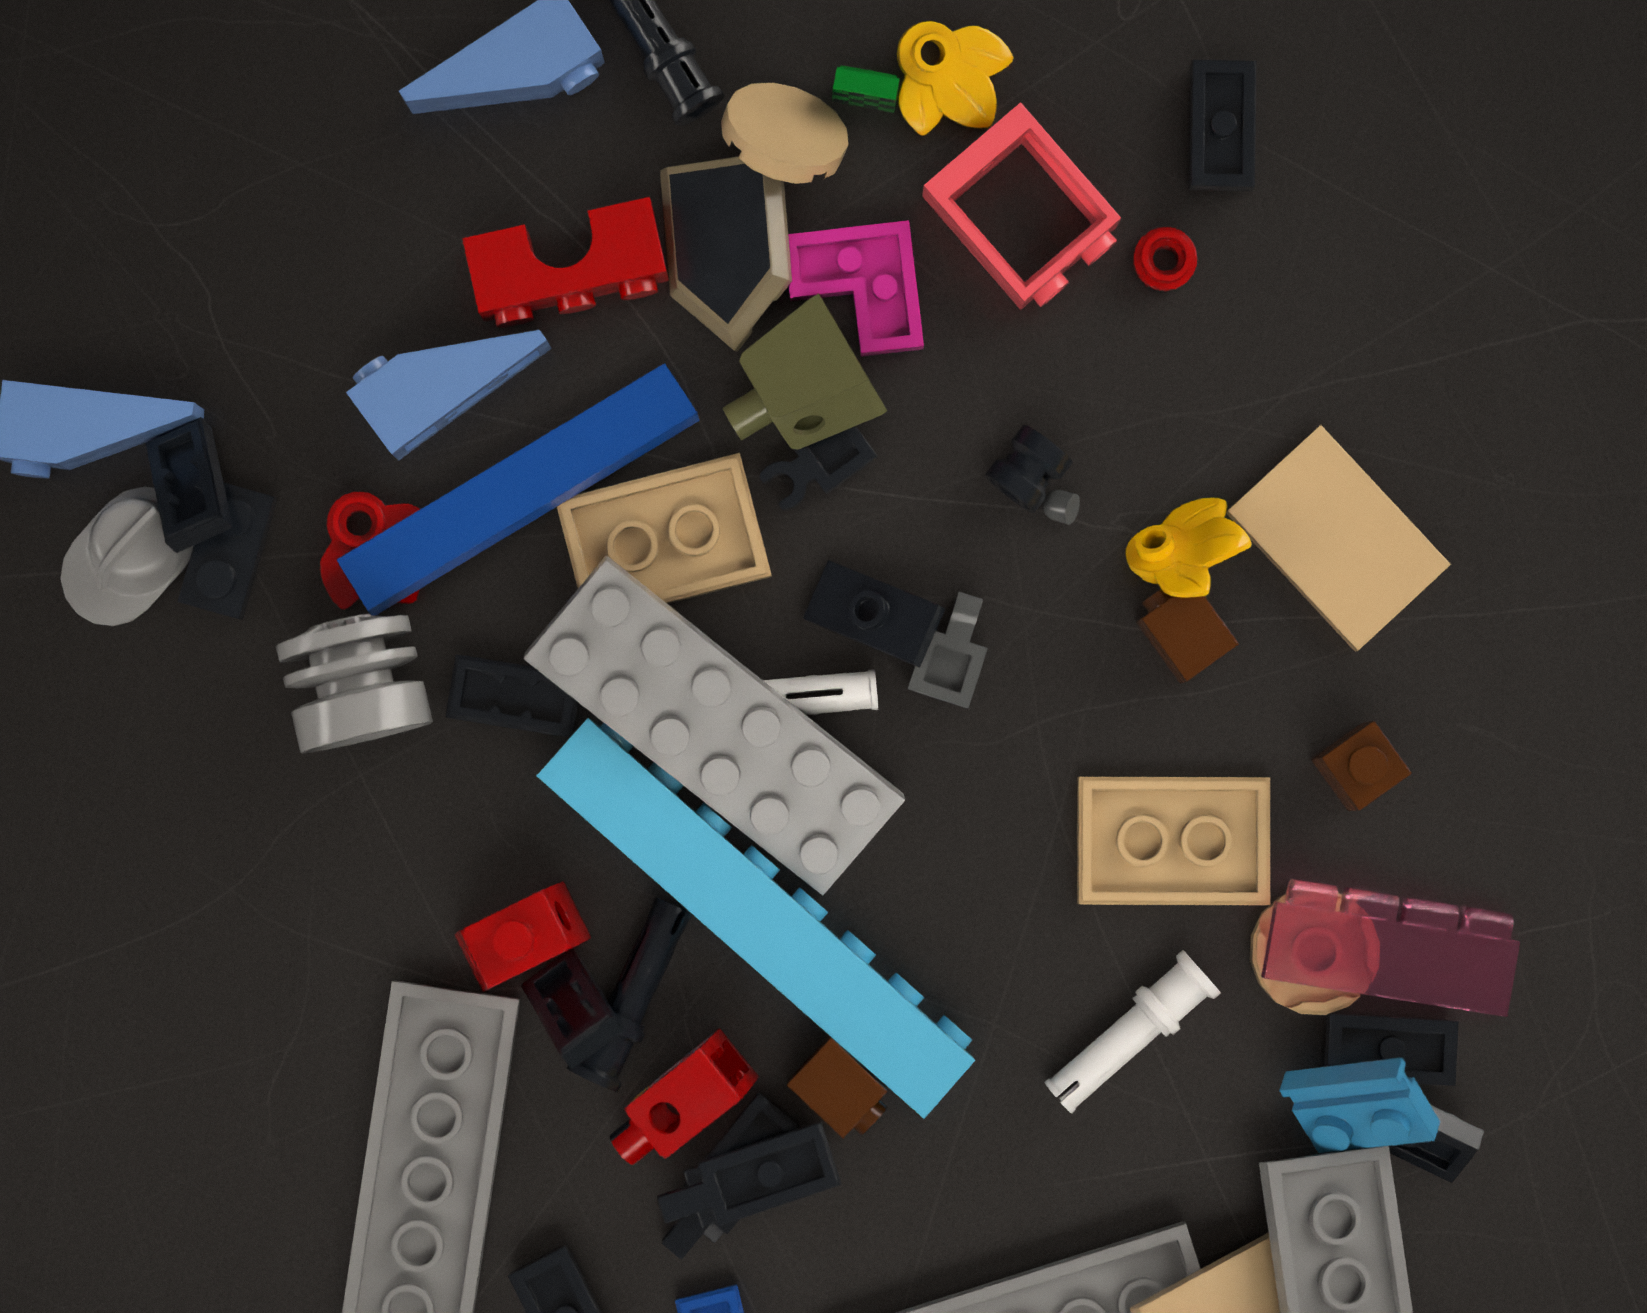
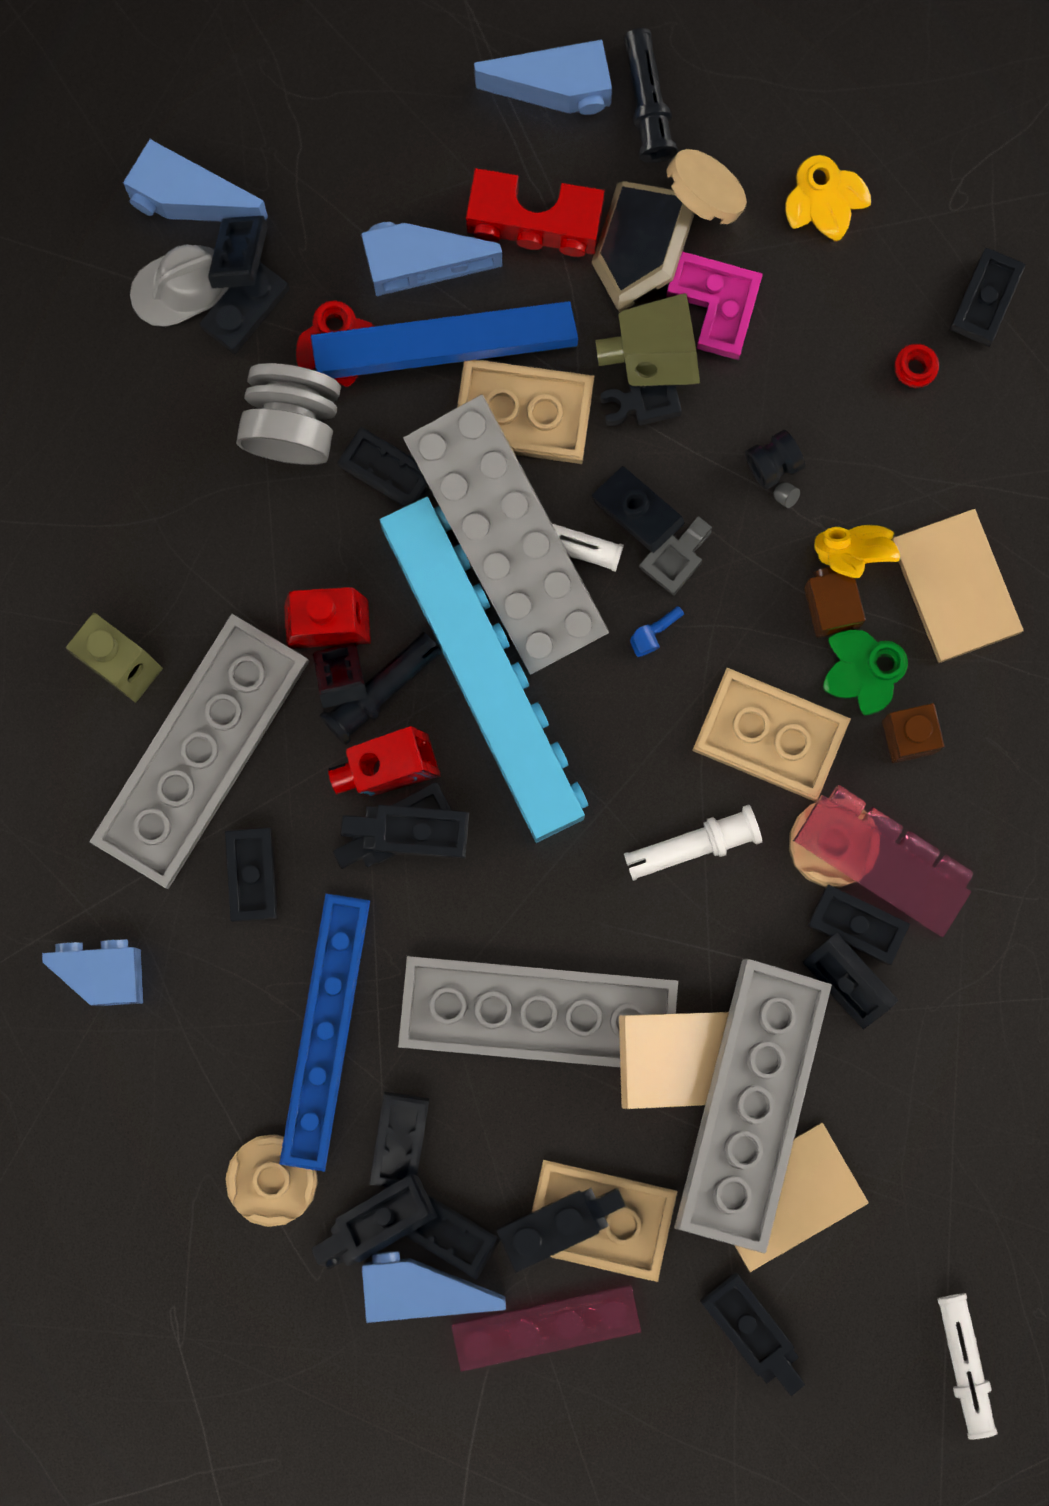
camera: 25 degrees right, 5 degrees down
reddish brown brick [787,1035,888,1138] -> none
green tile [833,65,900,113] -> none
coral window [922,102,1121,310] -> none
dark azure plate [1279,1058,1440,1153] -> none
none -> olive torso [66,612,163,703]
none -> blue hand [630,606,684,657]
none -> green plate [823,630,908,716]

